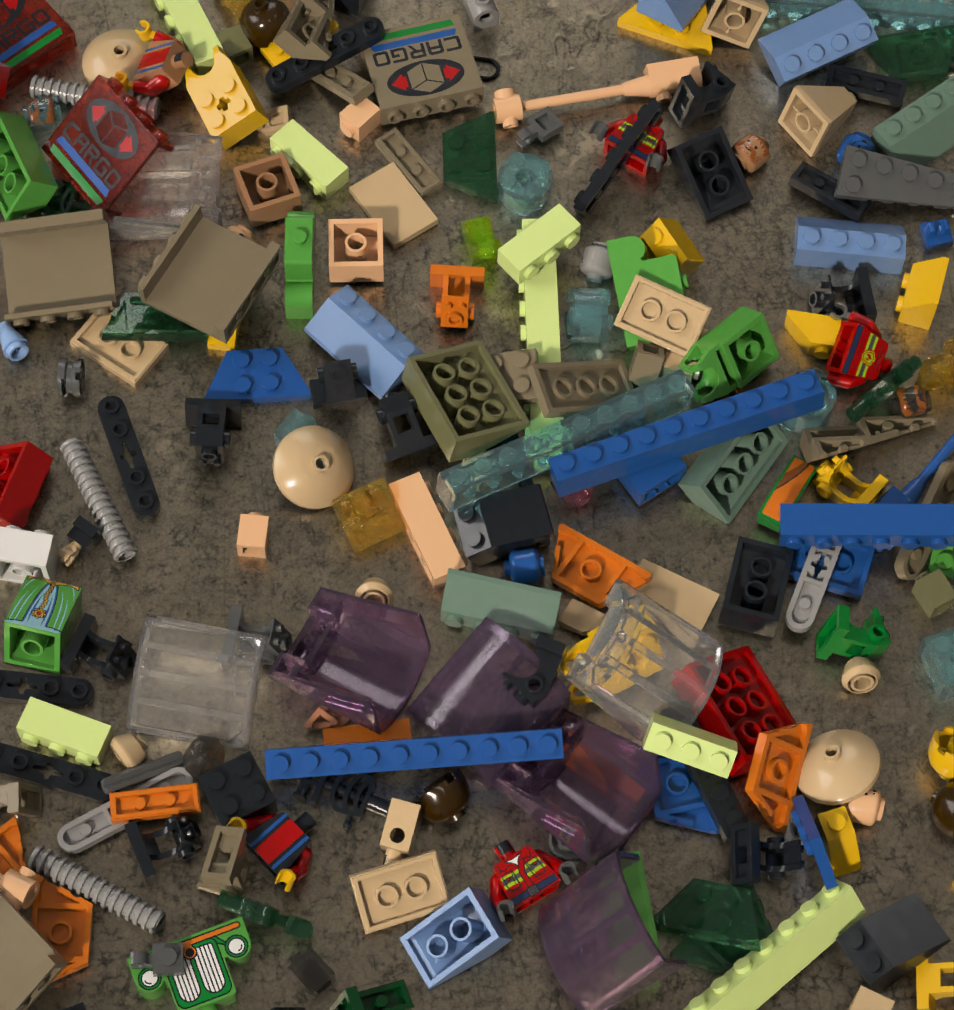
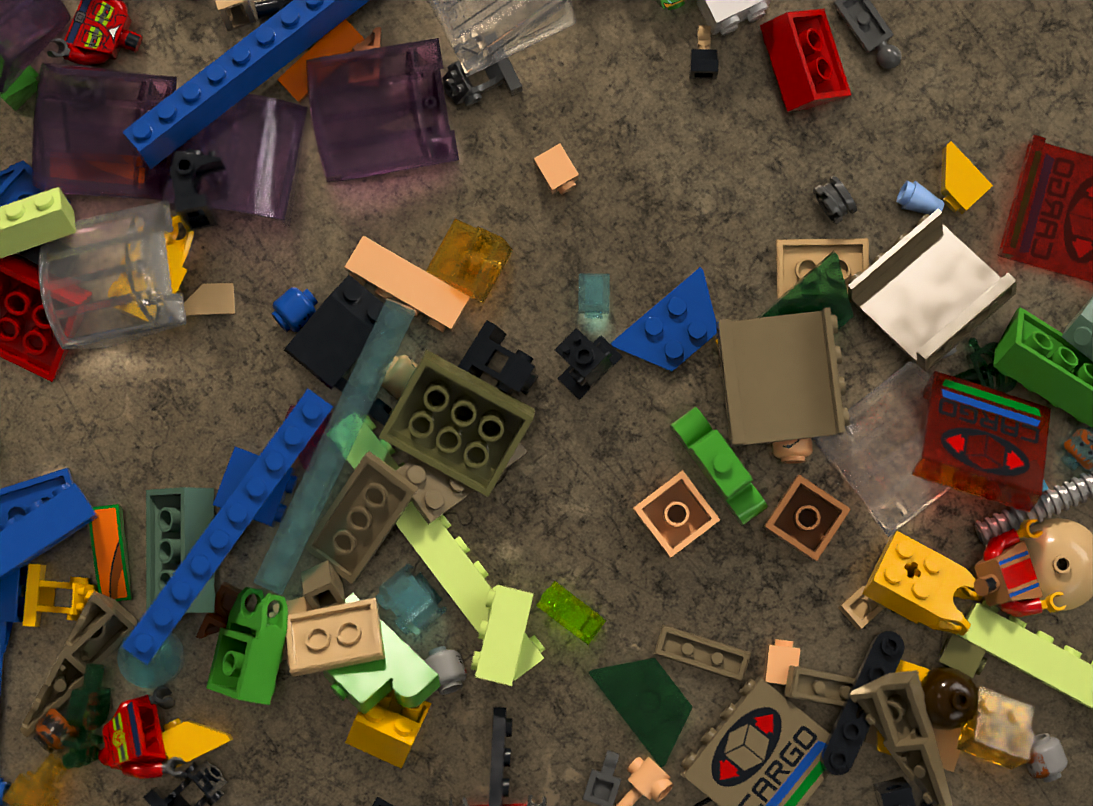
camera: 145 degrees right, 20 degrees up
light grey piece [60,437,138,562] -> none
black piece [97,396,160,520] -> none
black tile [185,398,242,466] -> none
yellowish green brick [270,119,349,201] -> none
tan dish [273,425,355,509] -> none
medium blue slope [304,284,424,399] -> none
tan tile [349,162,438,250] -> none
tan cone [355,577,394,615] -> none
dark brown cylinder [411,767,471,824] -> none
orange tile [430,264,485,328] -> none
sand green slope [440,568,562,644] -> none
clear light blue brick [498,152,552,216] -> none
orange wing [551,522,653,609] -> none
tan tile [618,559,720,645] -> none
black slope [717,536,794,638] -> none
light grey piece [785,546,843,633] -> none

